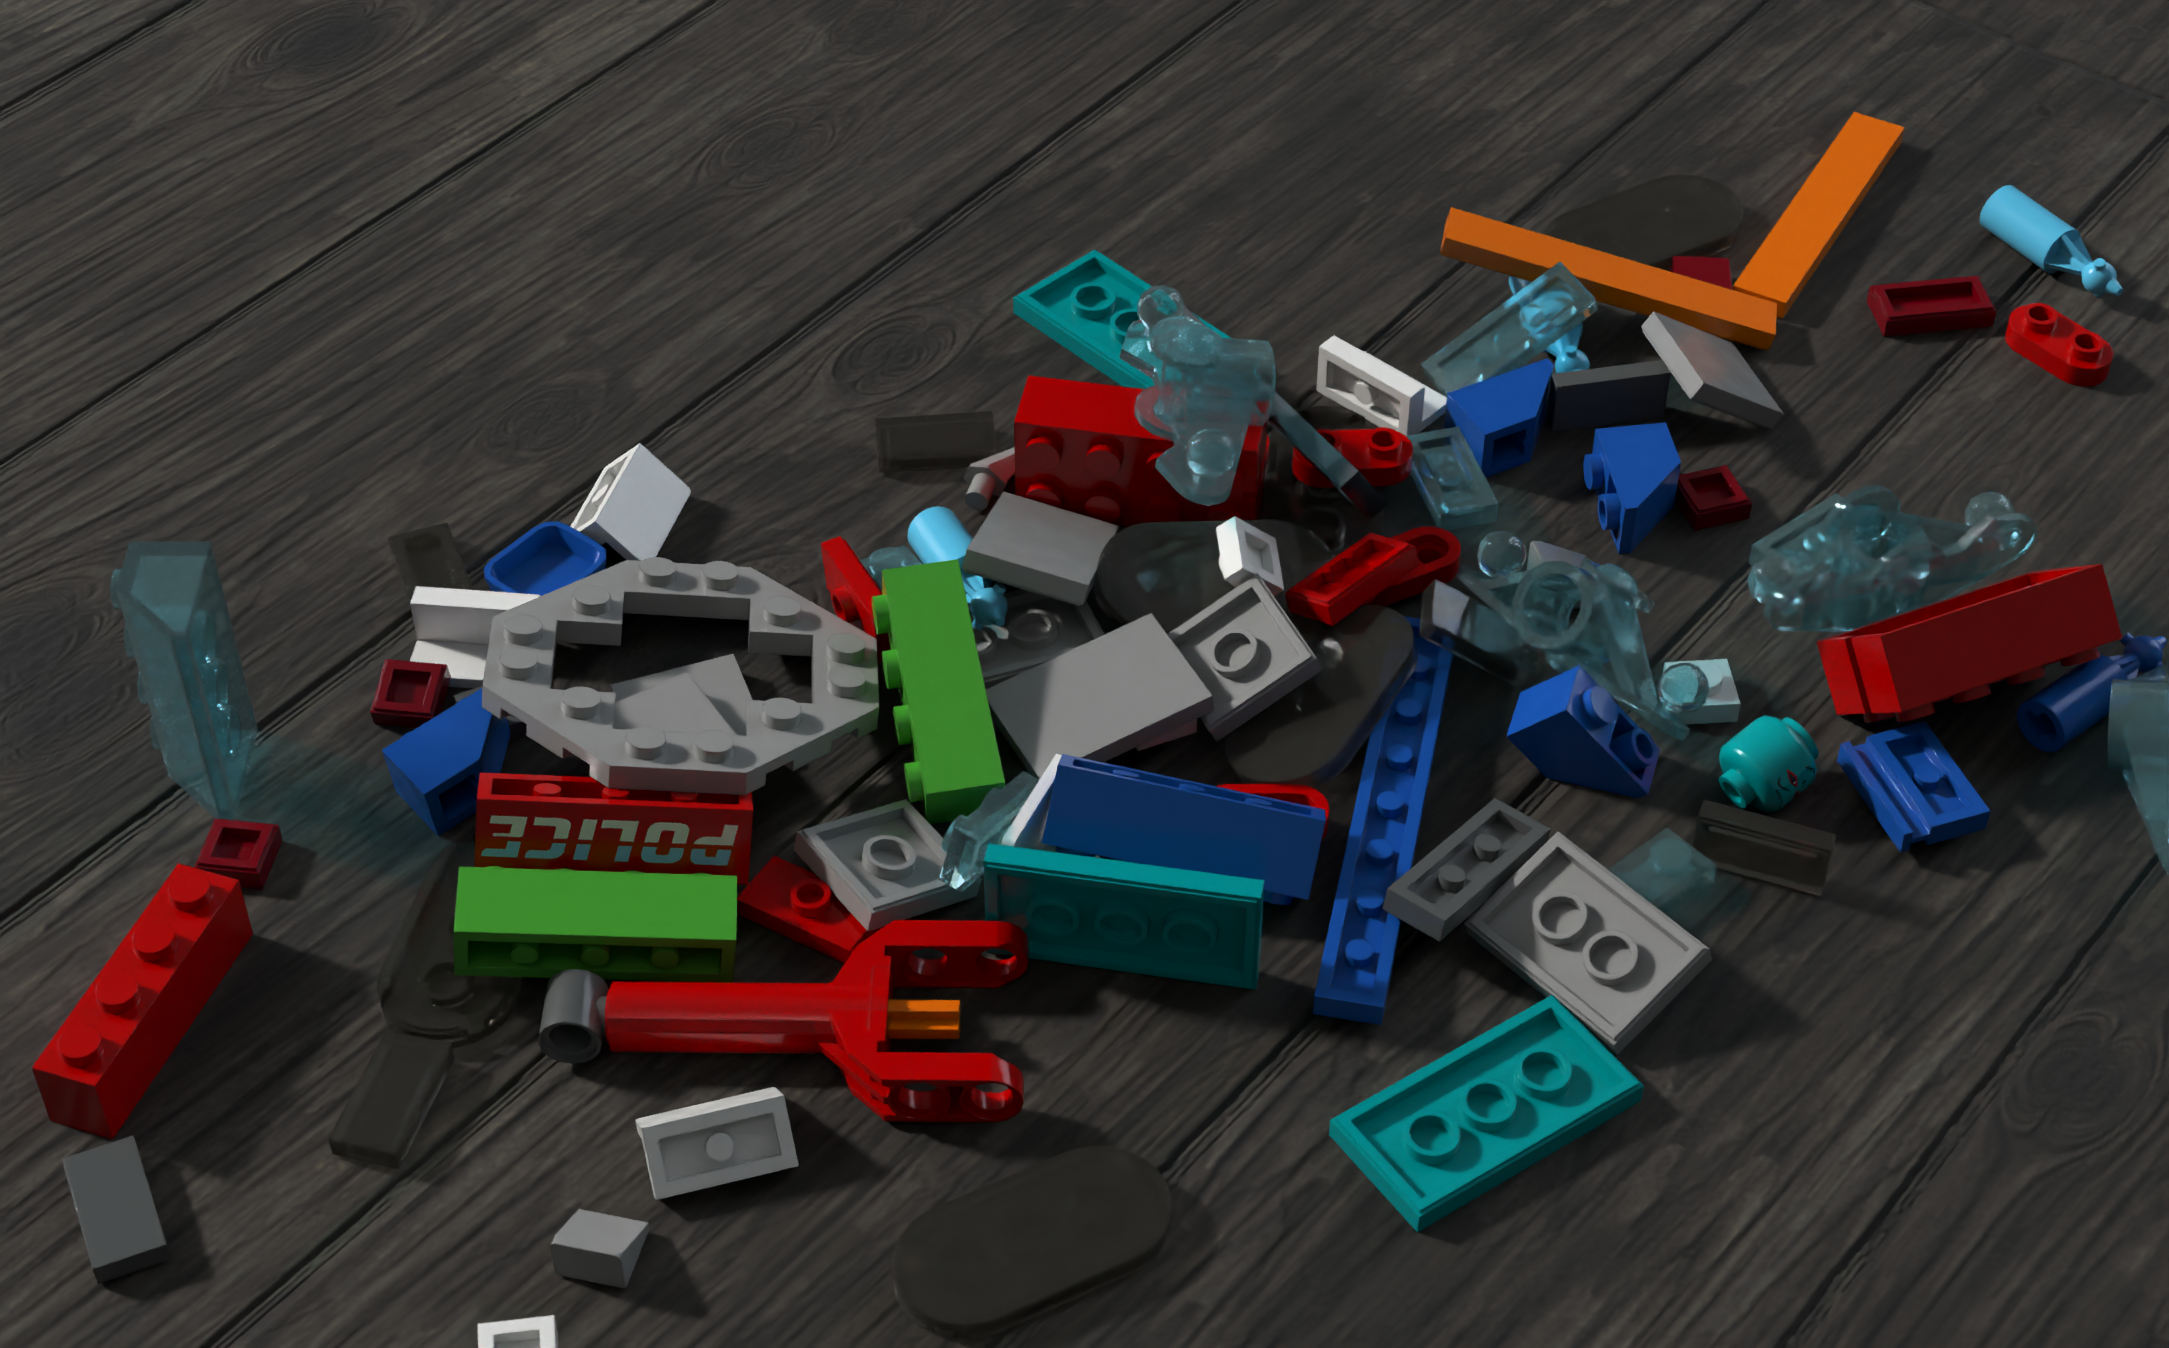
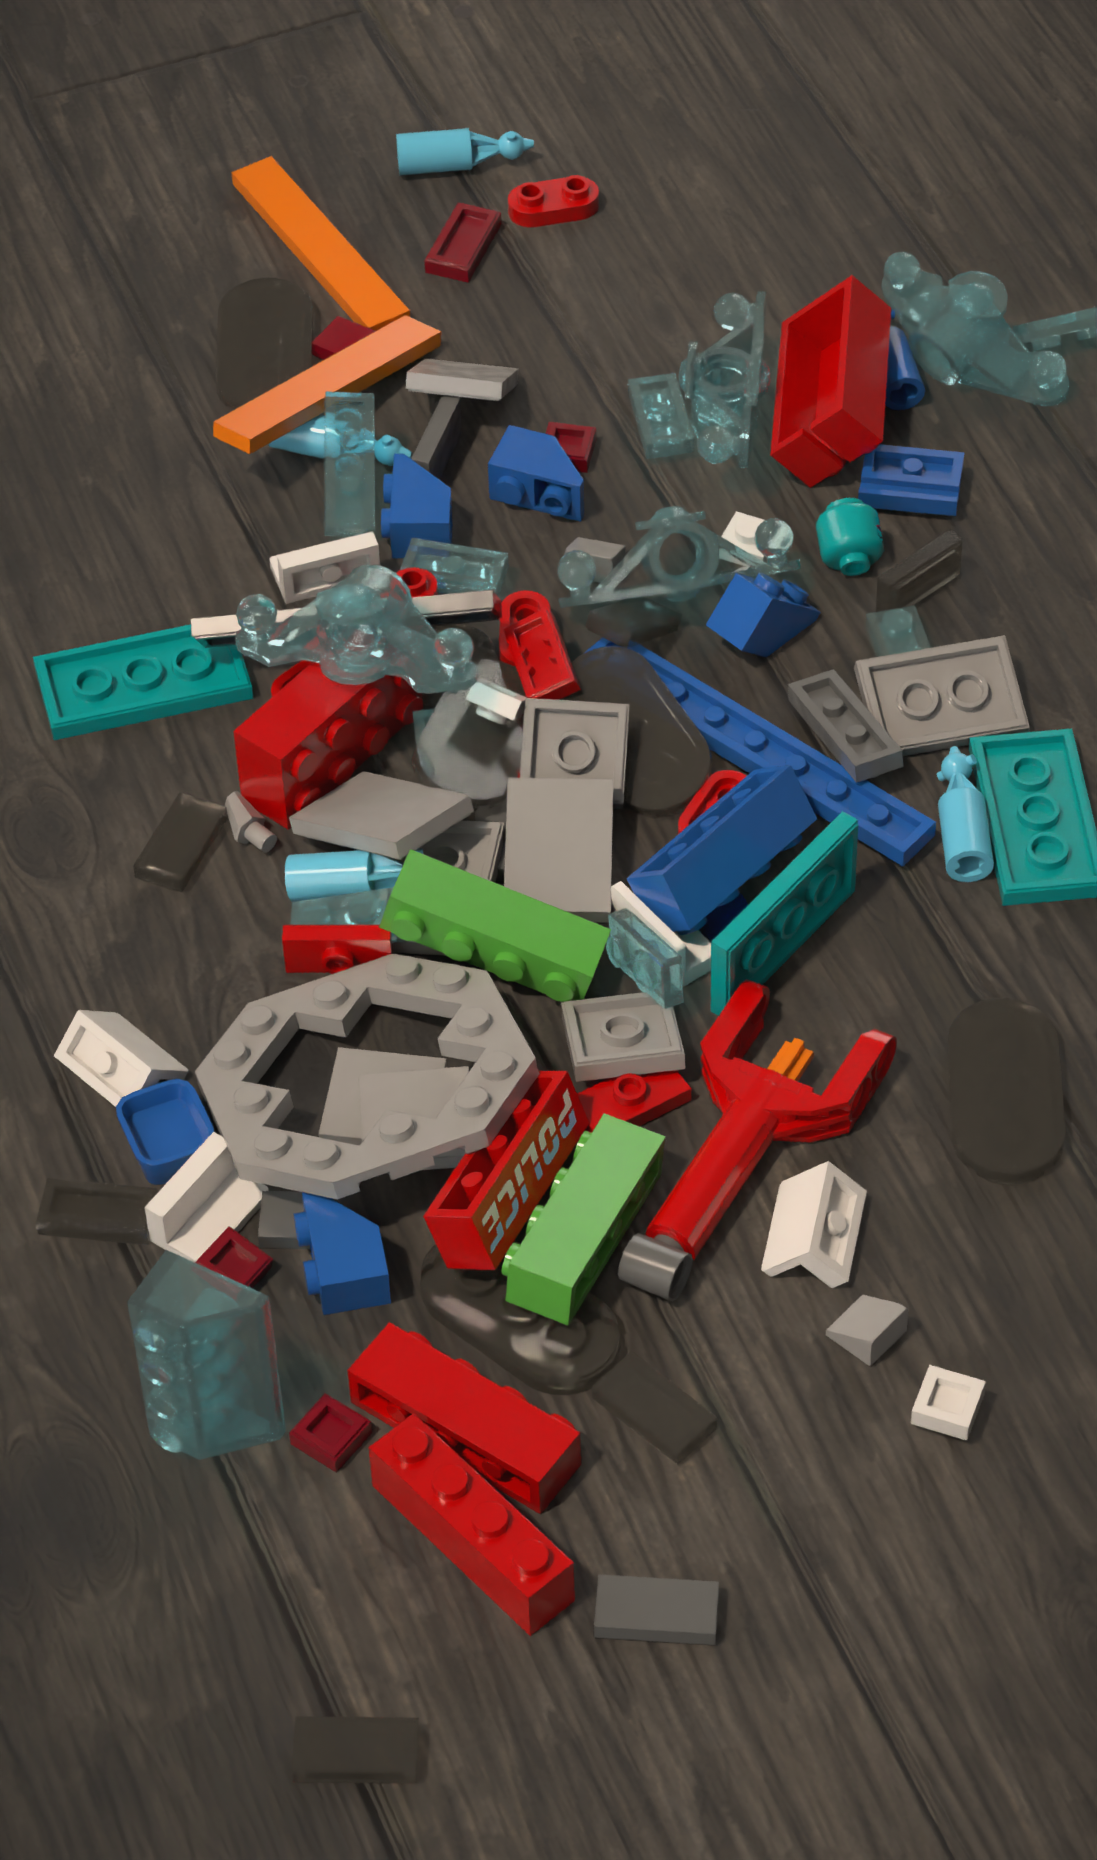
camera: 60 degrees left, 5 degrees up
none -> red brick [347,1322,581,1515]
none -> medium azure wheel [937,746,994,882]

